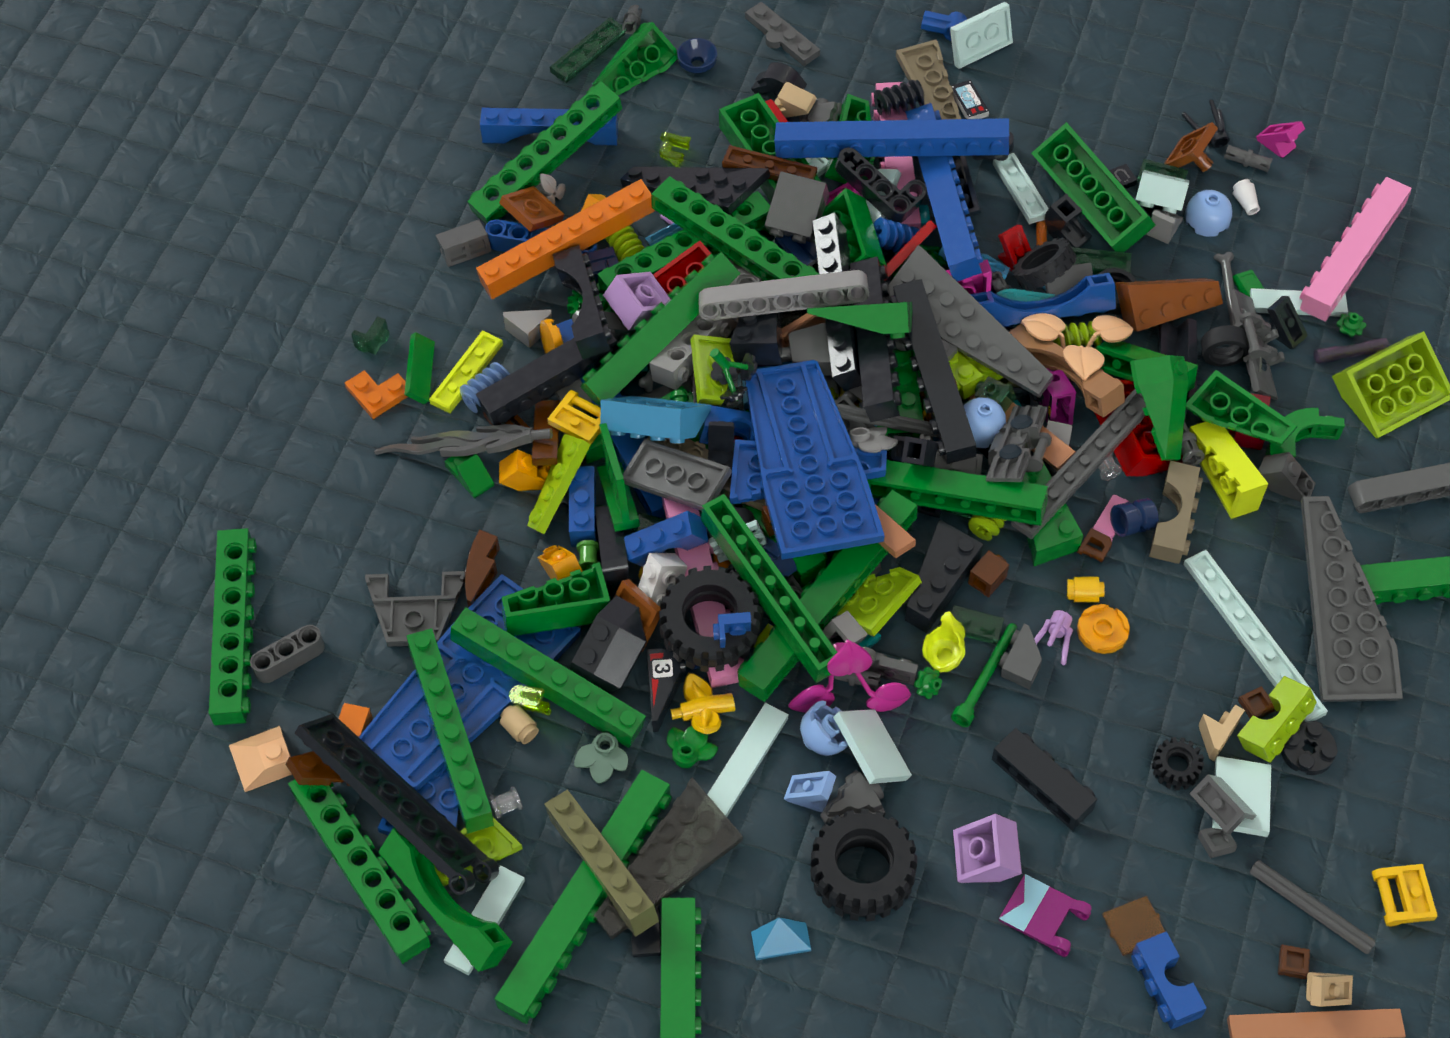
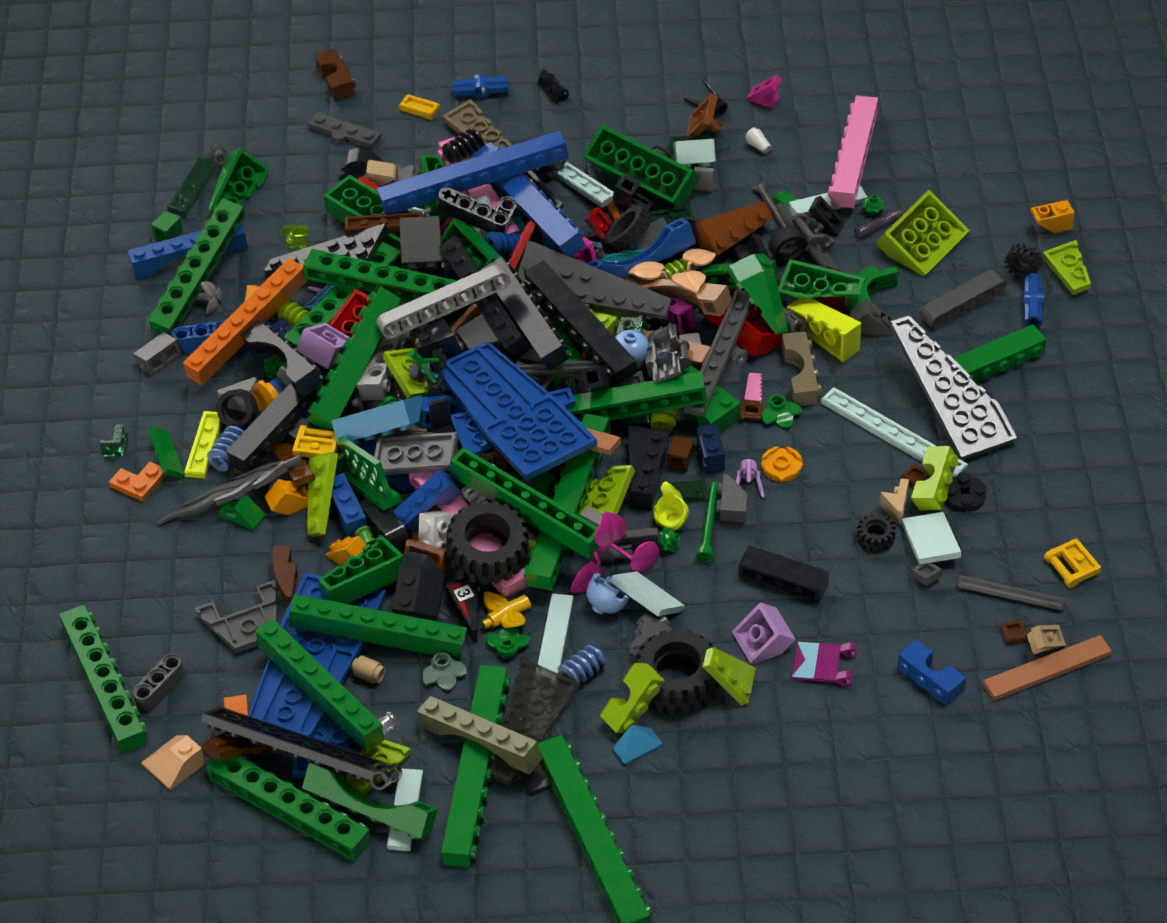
camera: 20 degrees left, 10 degrees down
dark orange tile [499,186,565,232] -> none
clear neon green piece [508,685,552,716] -> none
dark blue piece [677,38,717,73] -> none
blue bracket [713,612,751,648] -> none
light blue slope [784,771,836,812] -> none
green wedge [807,302,913,339] -> none
light grey plate [849,427,898,453] -> none
light aqua tile [950,2,1013,69] -> none
tile [951,80,989,119] -> none
yellow brick [1067,577,1104,602] -> none
clear orange piece [1102,896,1165,956] -> none
dark blue wheel [1110,498,1159,537] -> none
light blue cylinder [1184,190,1233,237] -> none
dark grey panel [1190,774,1257,834] -> none
dark grey pin [1224,145,1273,173] -> none
none -> green brick [151,211,183,241]
none -> black tyre [216,389,258,428]
none -> yellow tile [399,94,440,120]
none -> black hinge [537,68,569,104]
none -> medium blue piece [558,641,607,687]
none -> lime arch [600,663,665,733]
none -> dark blue brick [697,424,725,473]
none -> lime wing [703,647,756,705]
none -> green plate [762,394,802,428]

